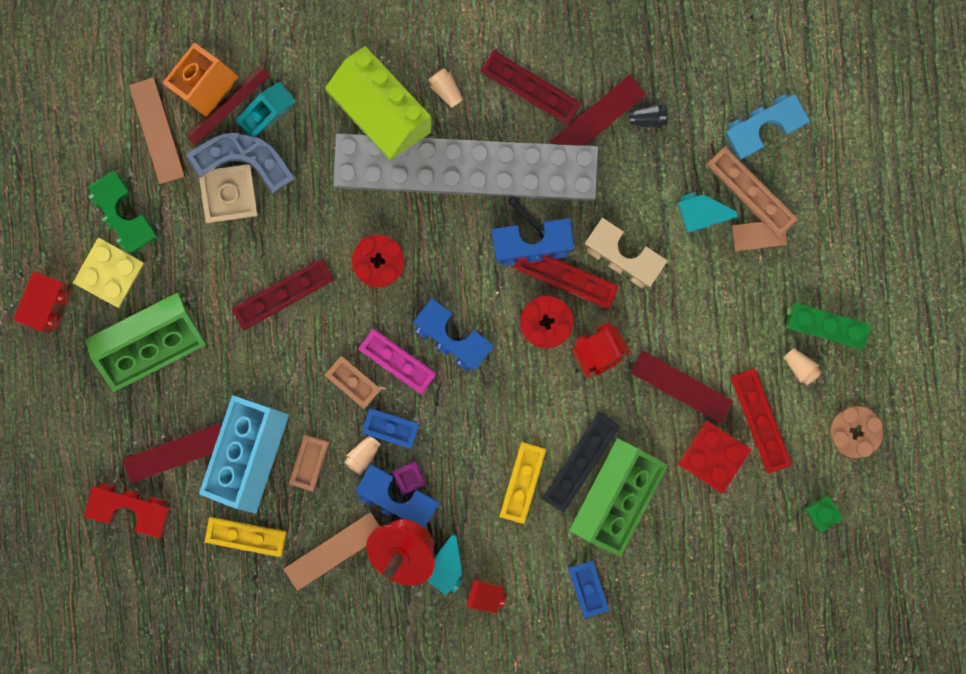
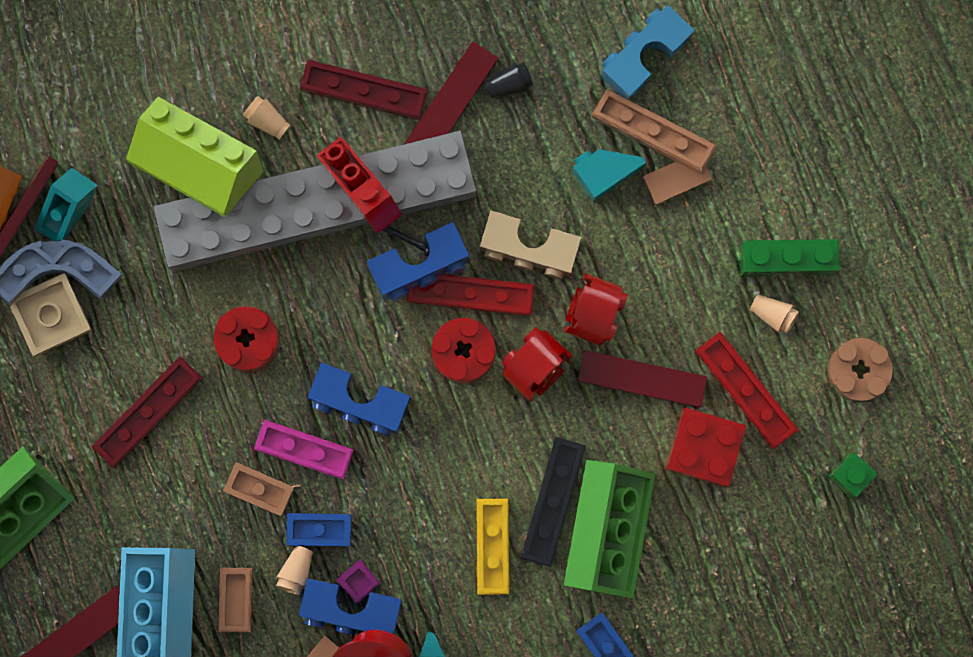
camera: 20 degrees left, 5 degrees down
none -> red slope [316,137,402,234]
none -> red brick [563,273,628,346]

